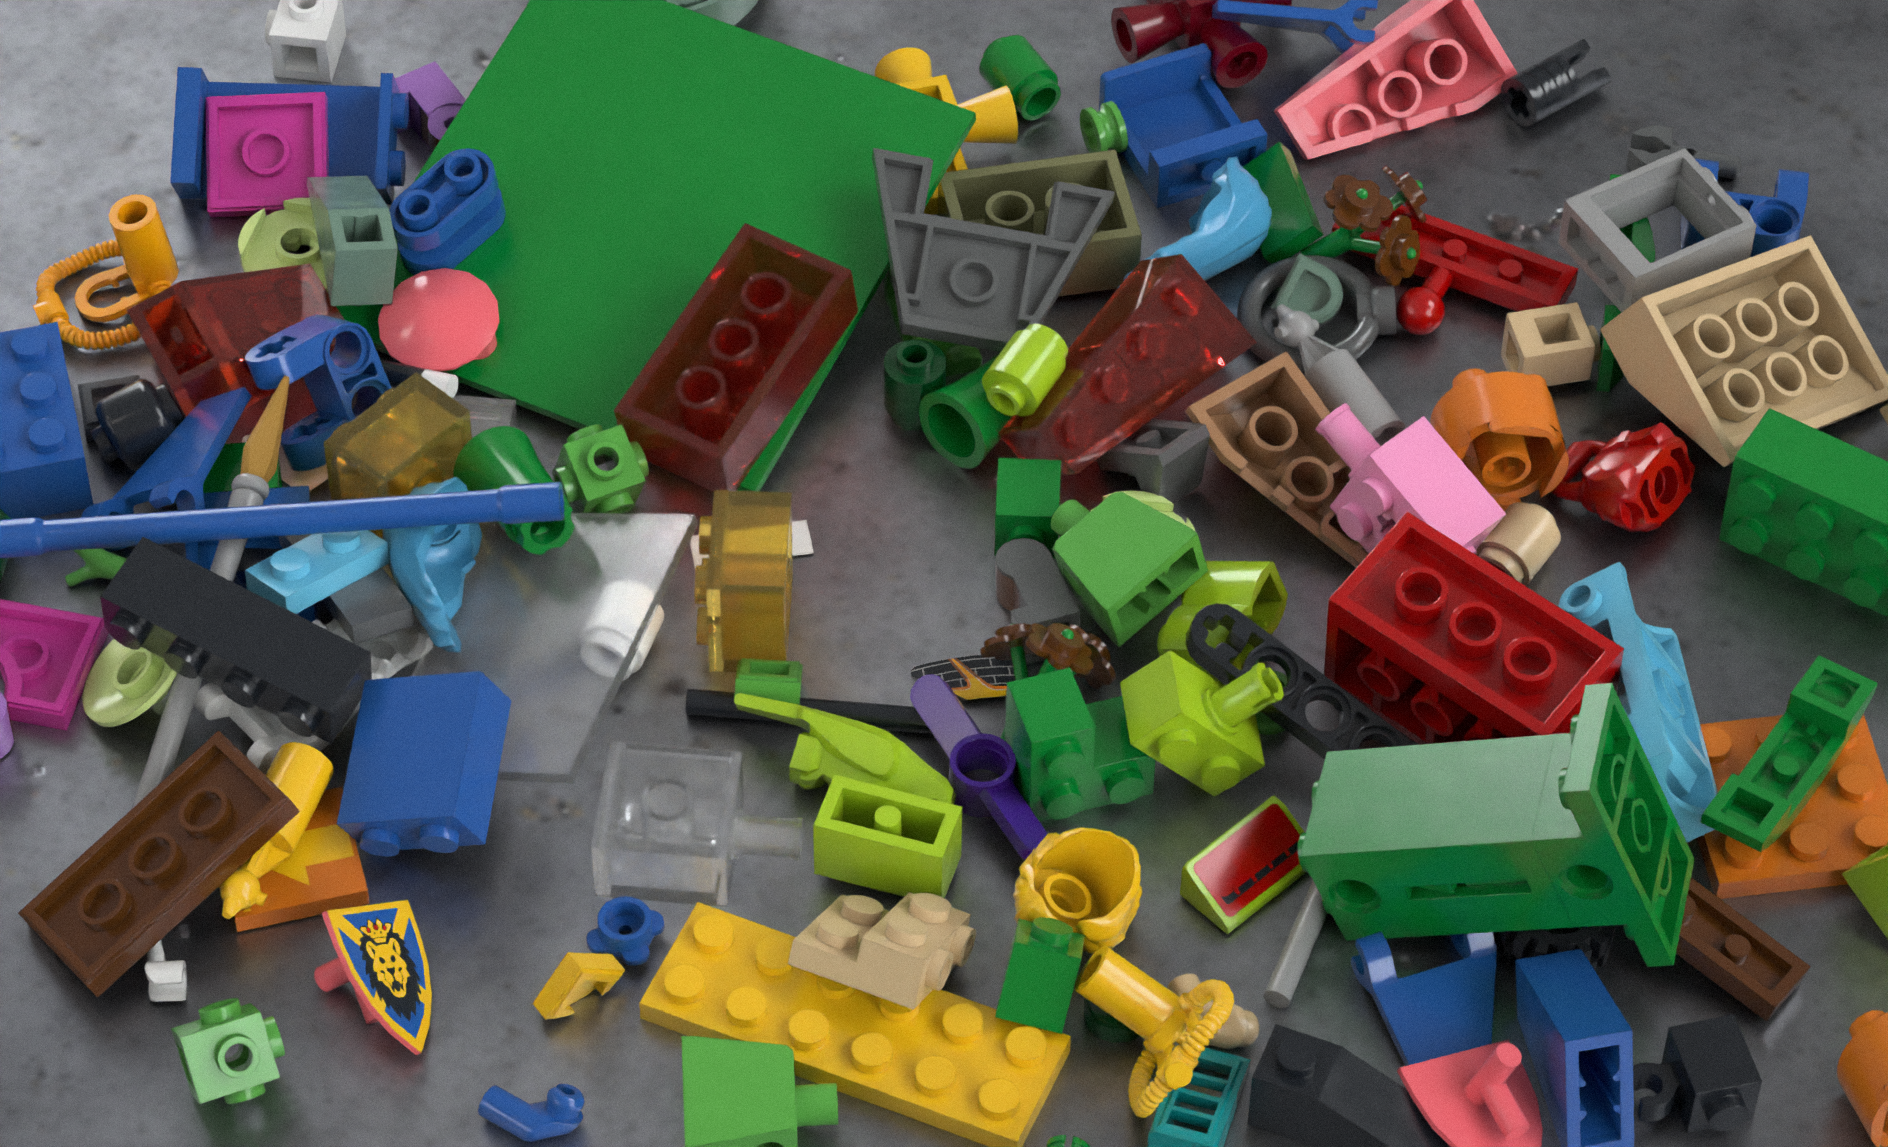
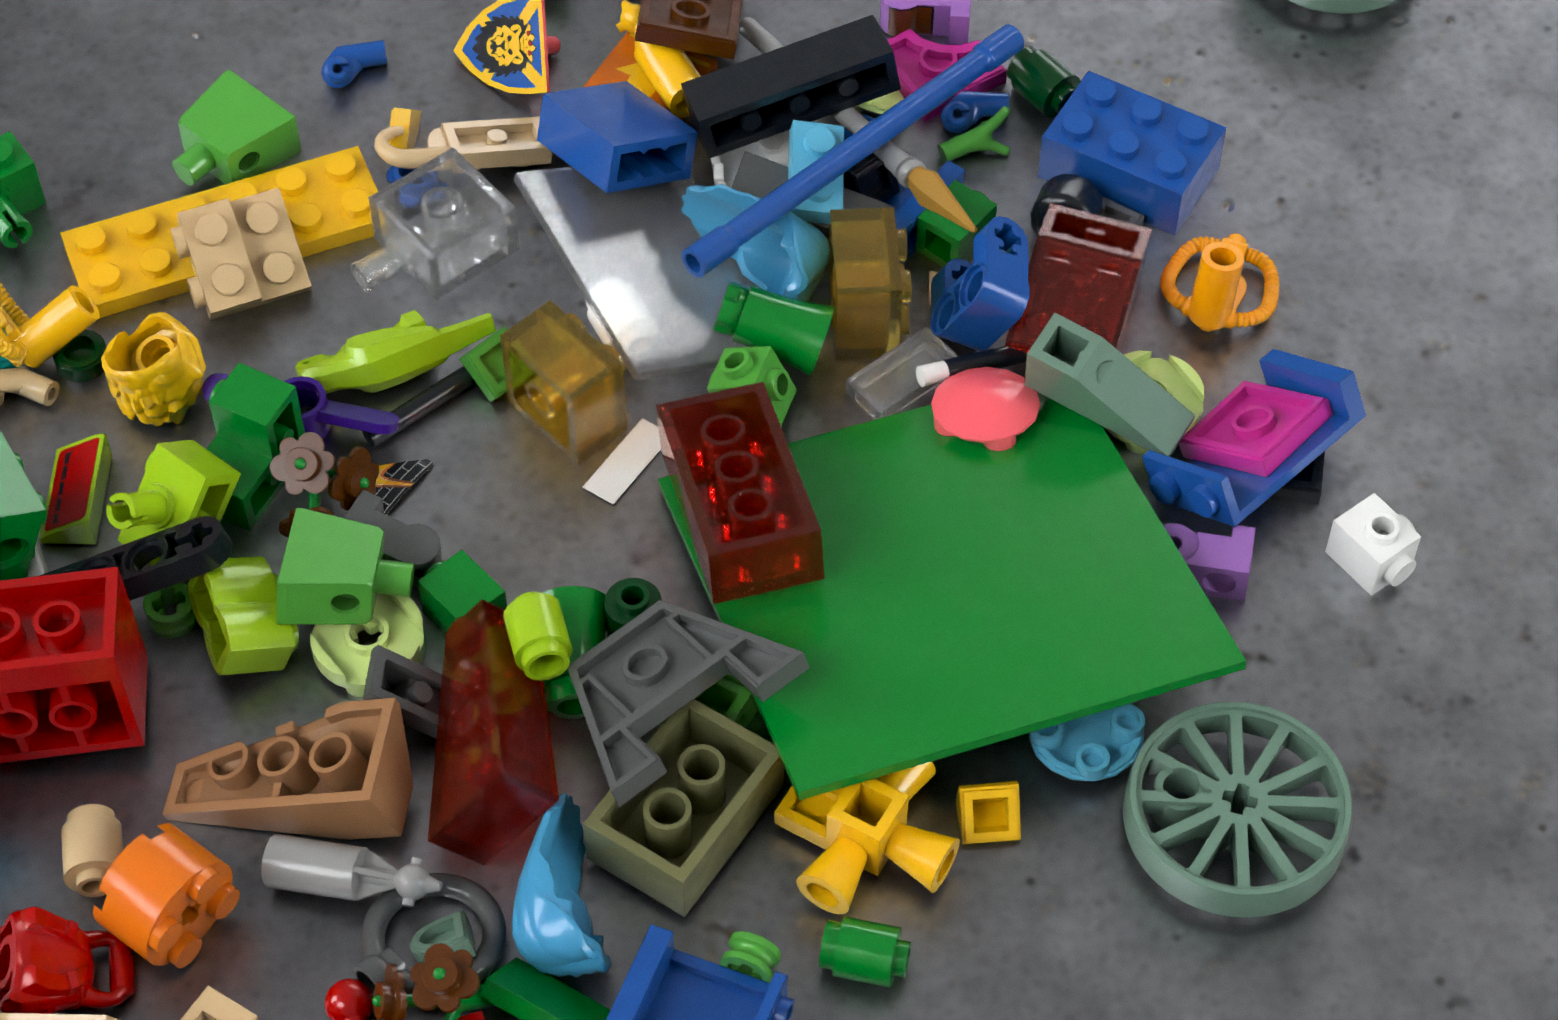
camera: 135 degrees right, 5 degrees up
blue flag [81,387,252,552] -> none
blue brick [389,148,506,275] -> none
lime brick [813,774,962,898] -> none
green brick [995,917,1085,1034] -> none
bright pink brick [1315,403,1506,554] -> none
none -> tan plate [374,116,555,171]
none -> blue arm [941,91,1009,133]

